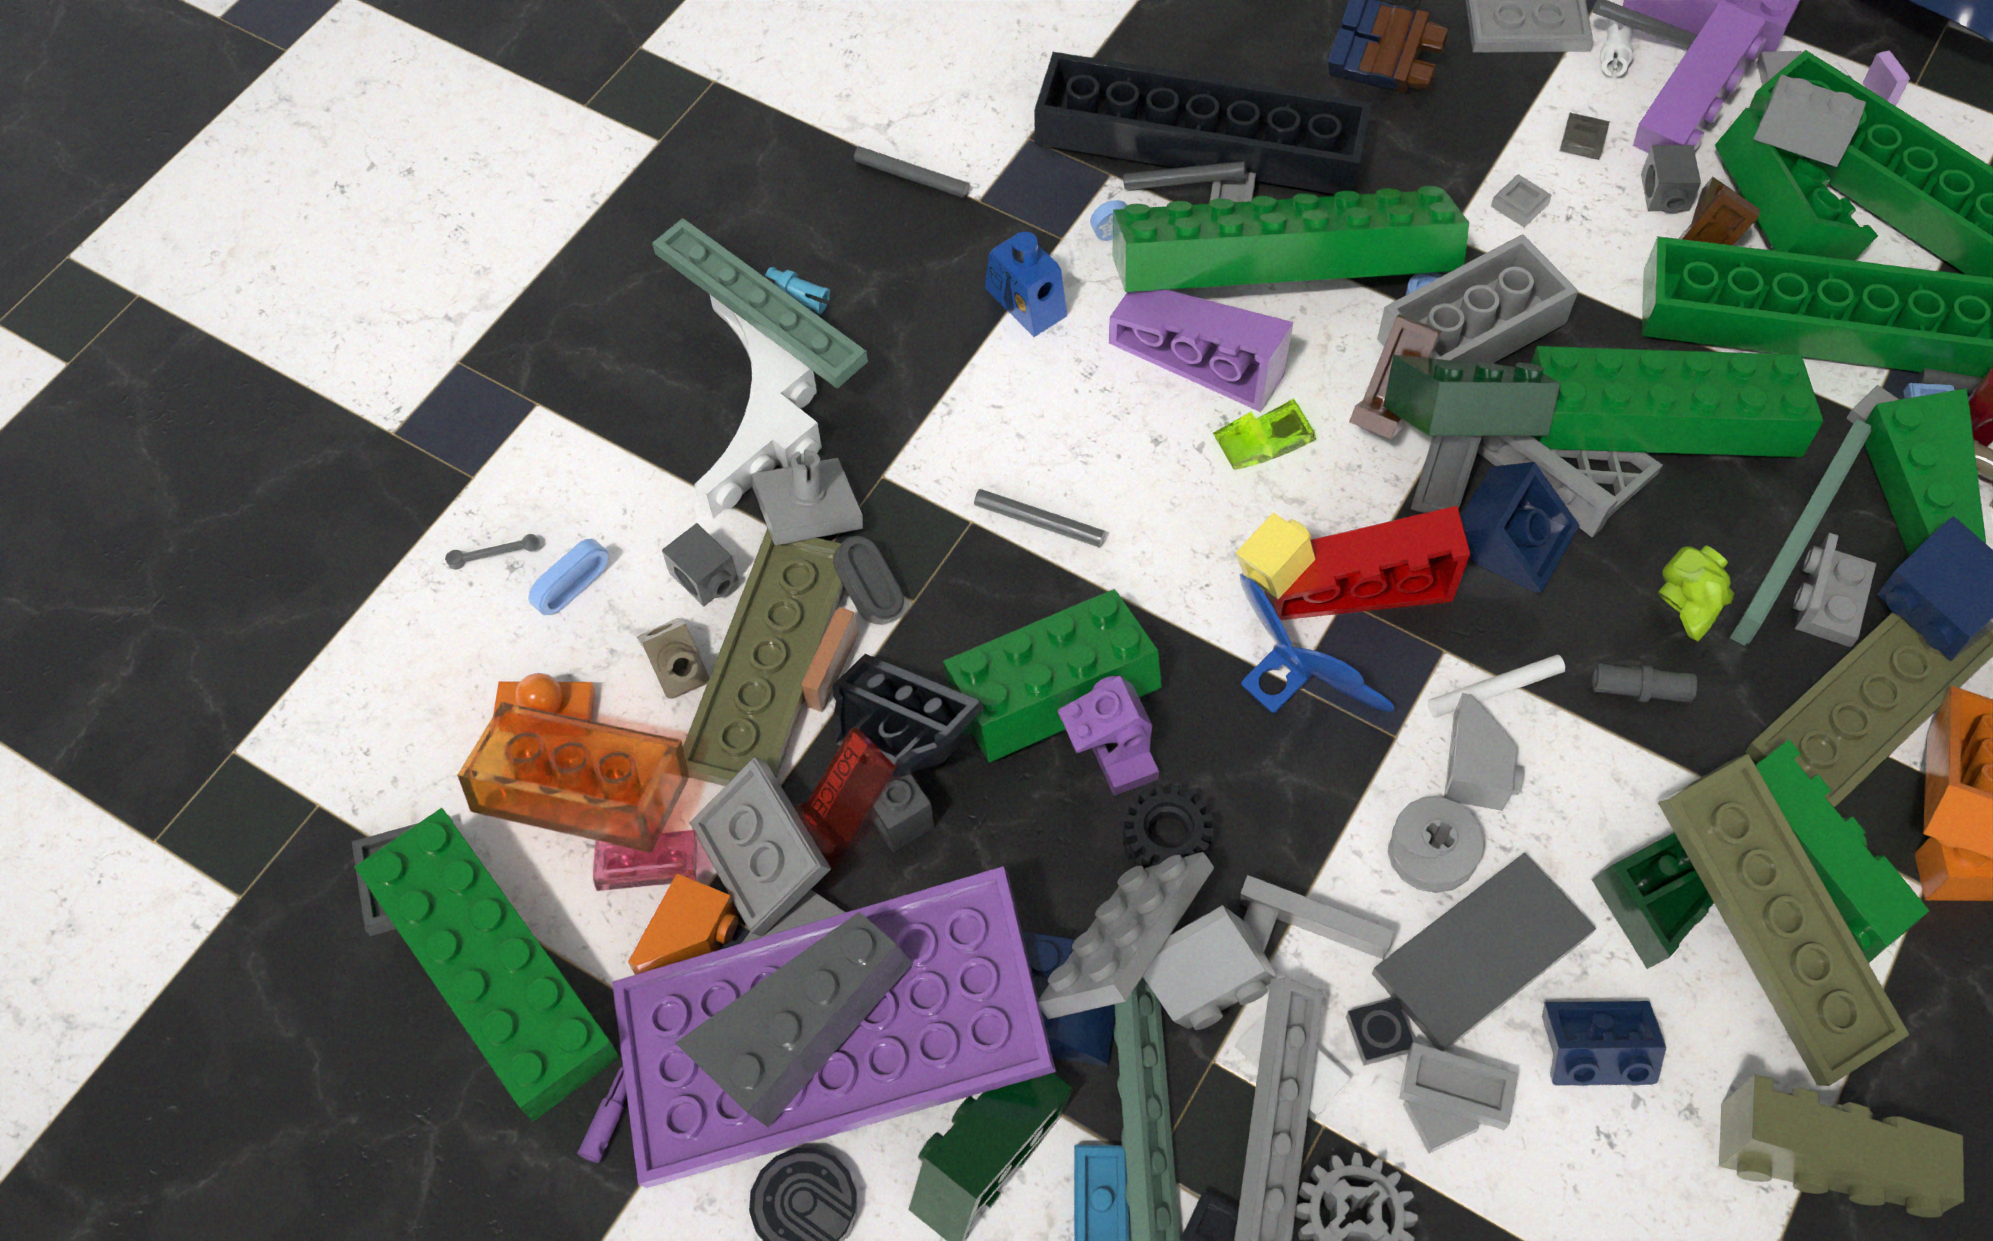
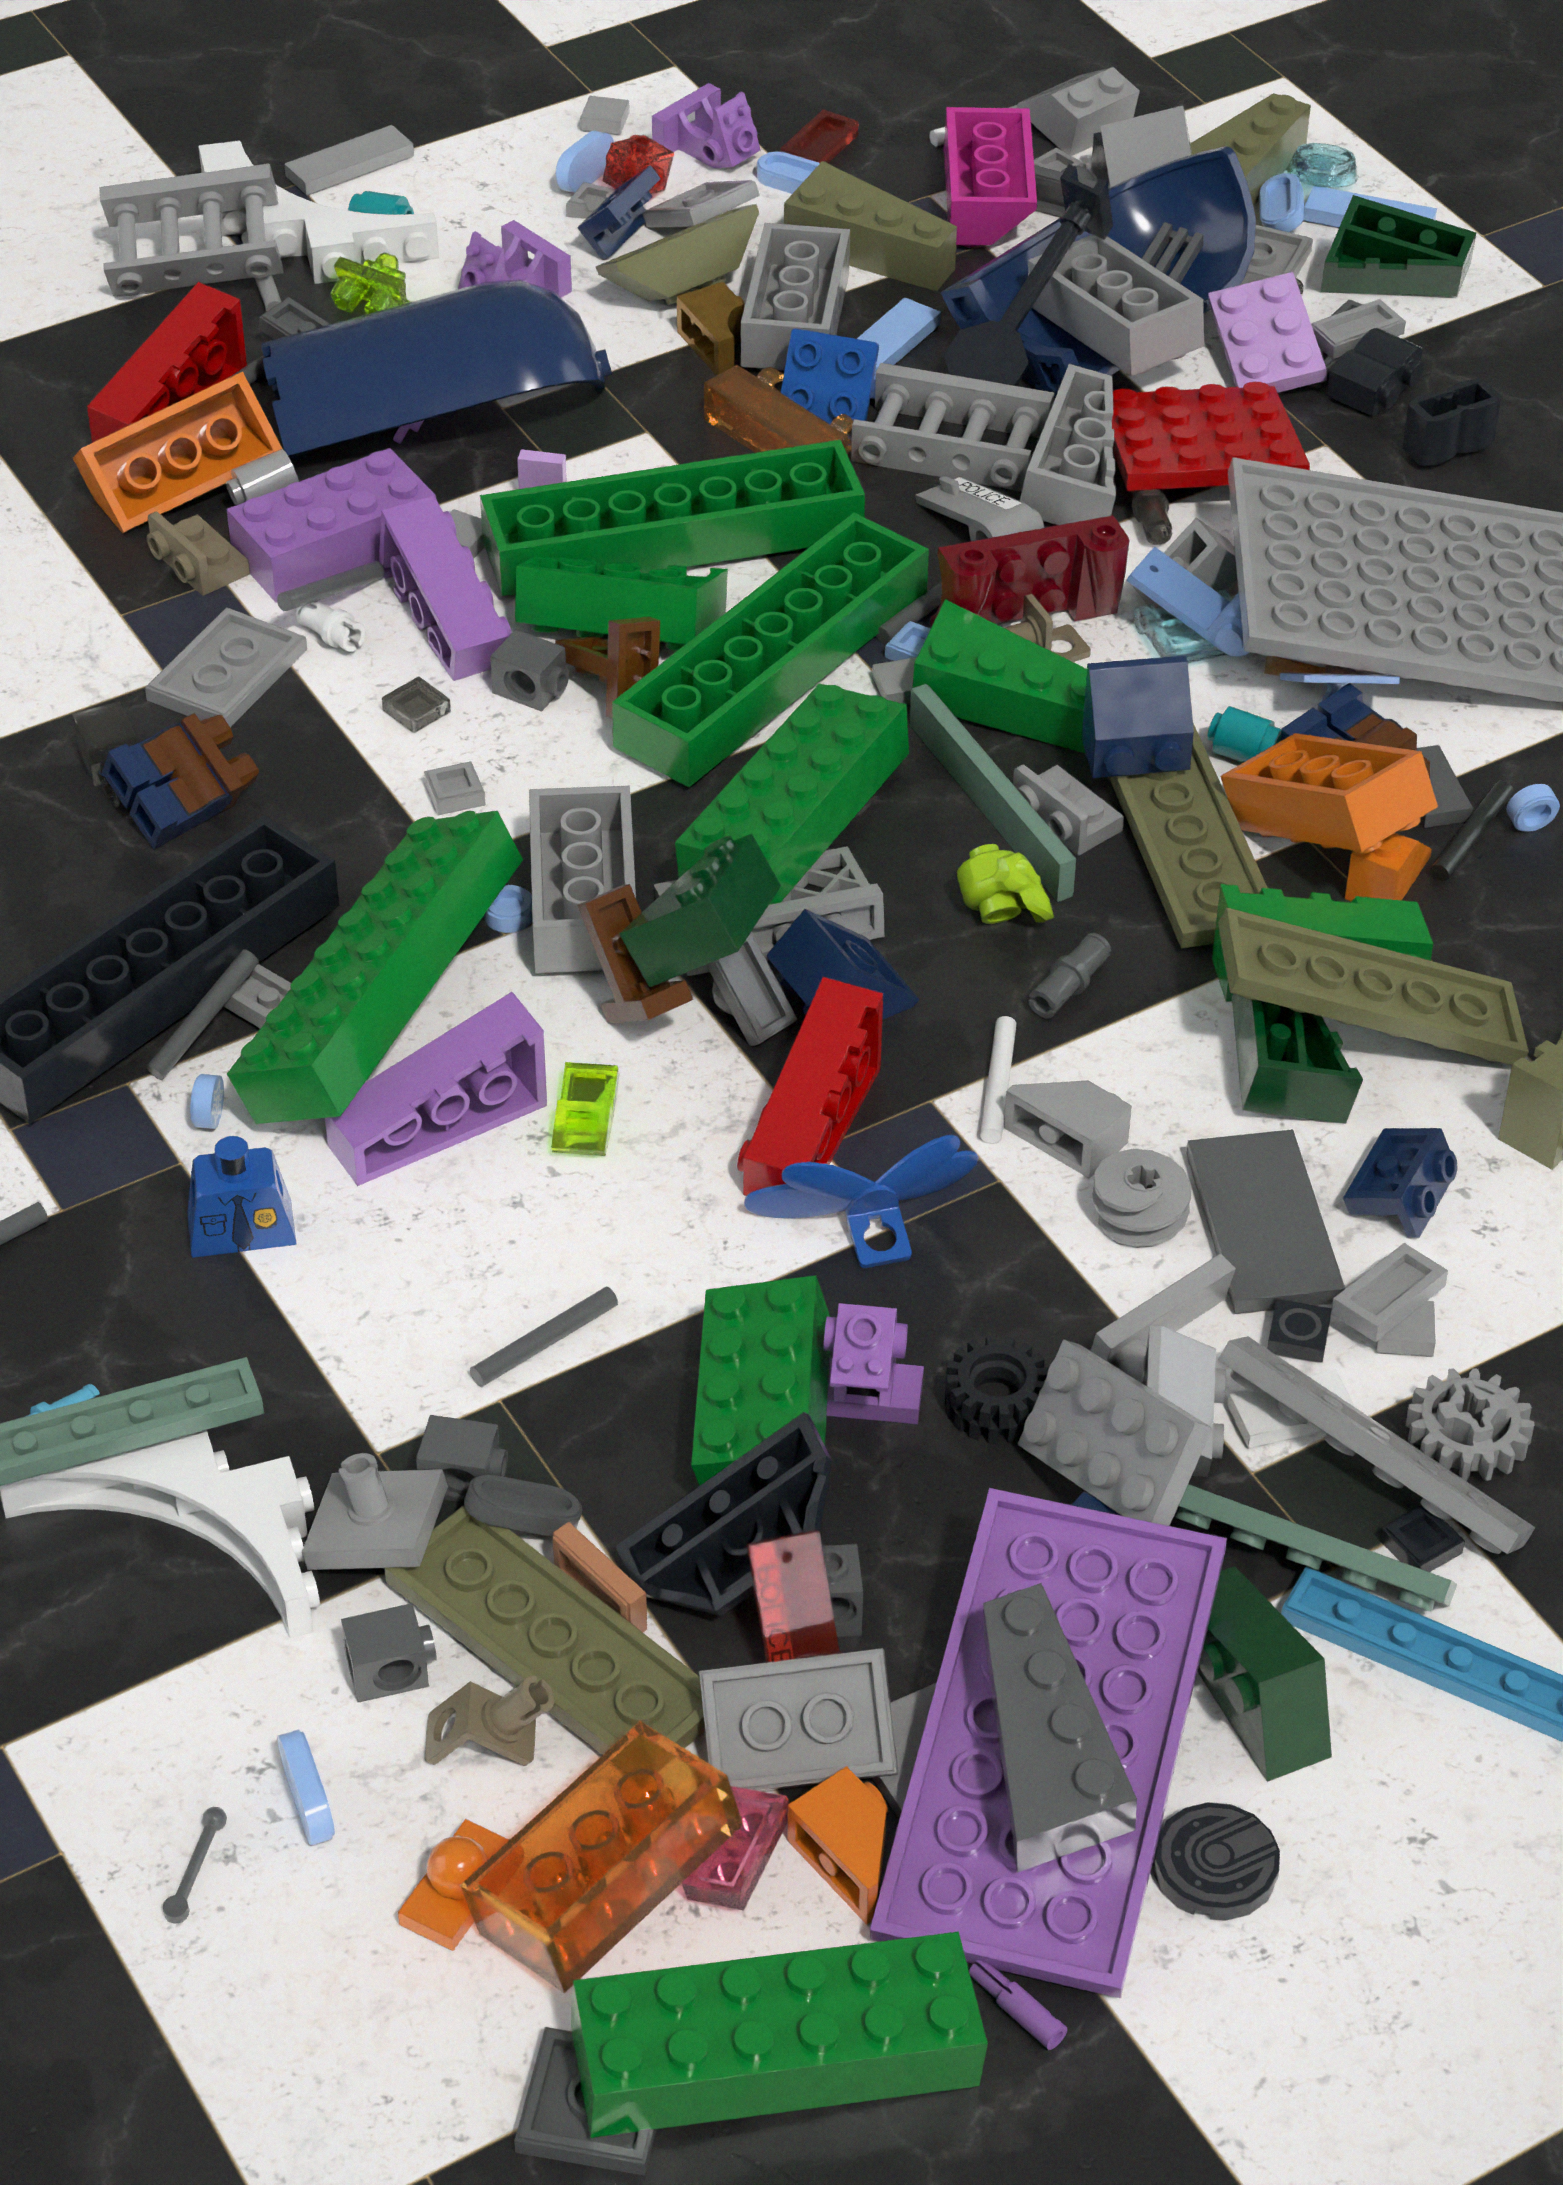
camera: 65 degrees left, 15 degrees down
light yellow brick [1236,512,1315,599] -> none
light grey slope [1754,75,1866,167] -> none
none -> dark grey brick [416,1415,508,1502]

